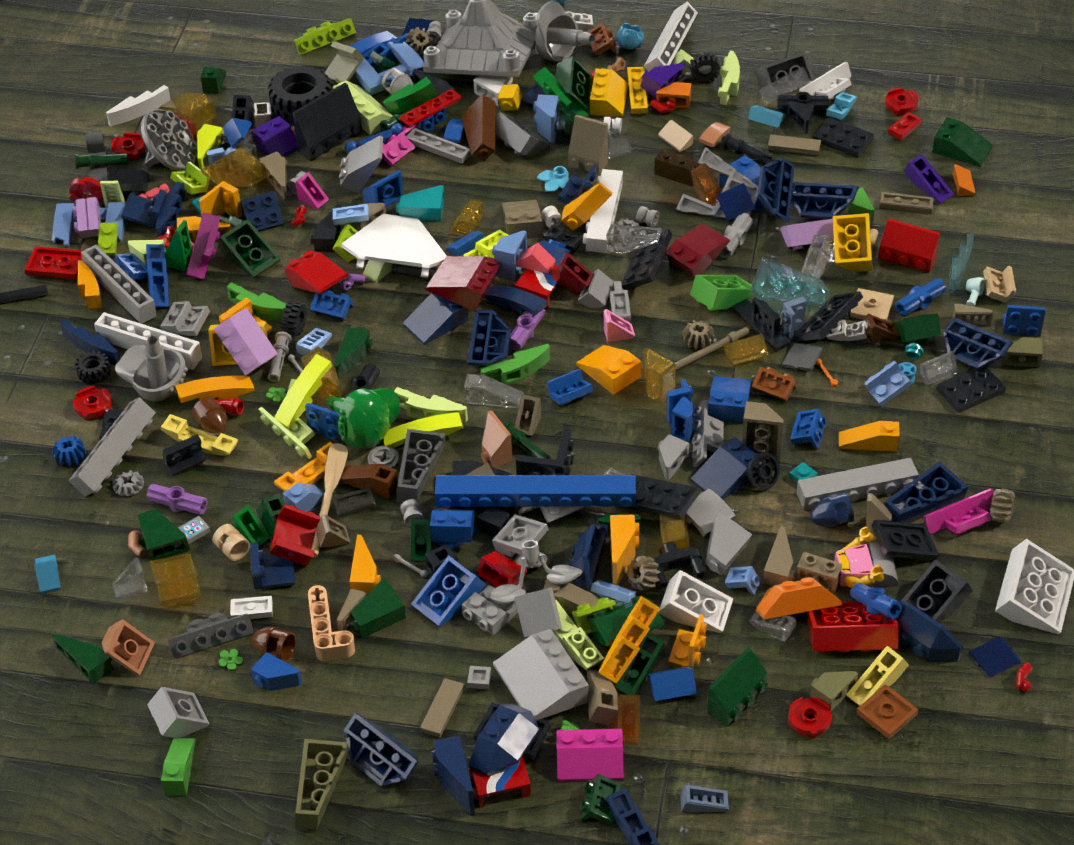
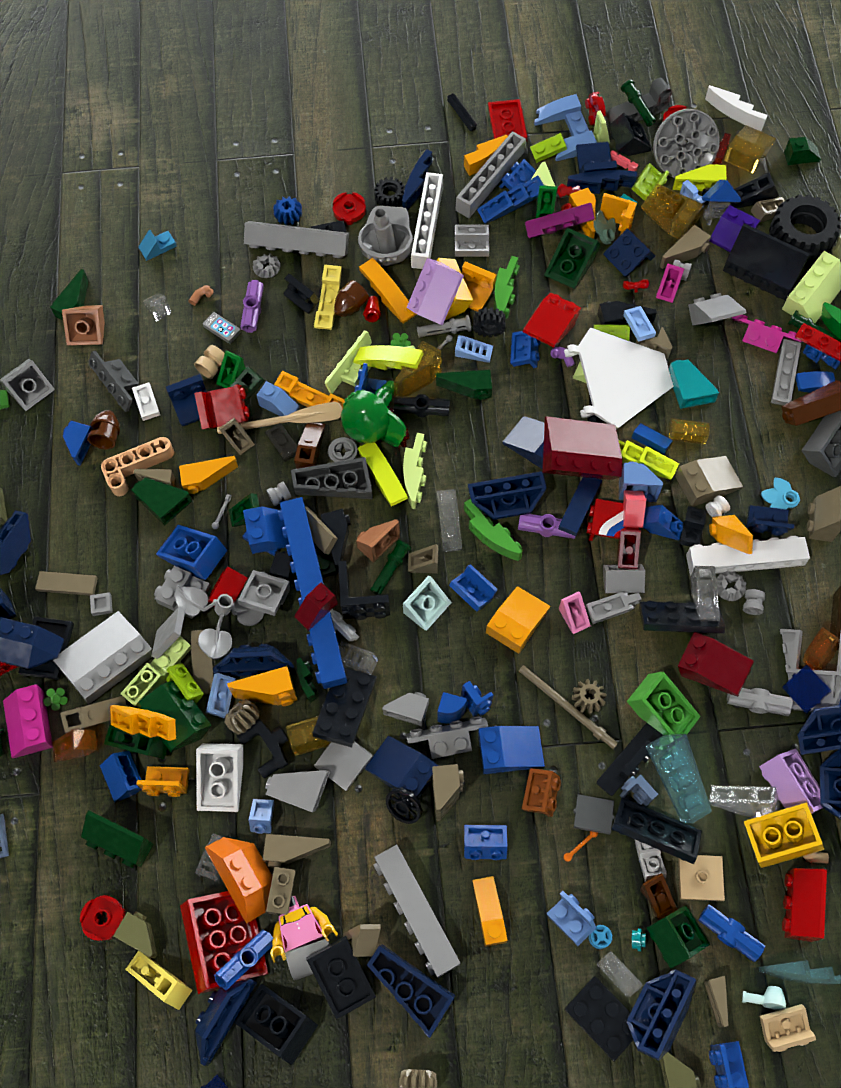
camera: 75 degrees right, 20 degrees up
lavender brick [73,197,101,238] -> none
dark green slope [137,509,190,562] -> none
clear yellow slope [150,553,201,607] -> none
bright green plant [218,649,243,671] -> none
blue plate [345,123,403,153] -> none
blue slope [363,170,403,208] -> none
black brick [425,544,458,575] -> none
clear yellow slope [643,347,676,403] -> none
clear yellow brick [723,334,769,365] -> none
teal plate [789,462,817,483] -> none
dark blue helmet [810,493,854,528] -> none
dark orange plate [856,684,919,739] -> none
dark pink bracket [924,488,994,534] -> none
none -> dark red slope [294,582,338,631]
none -> light aqua slope [403,575,452,631]

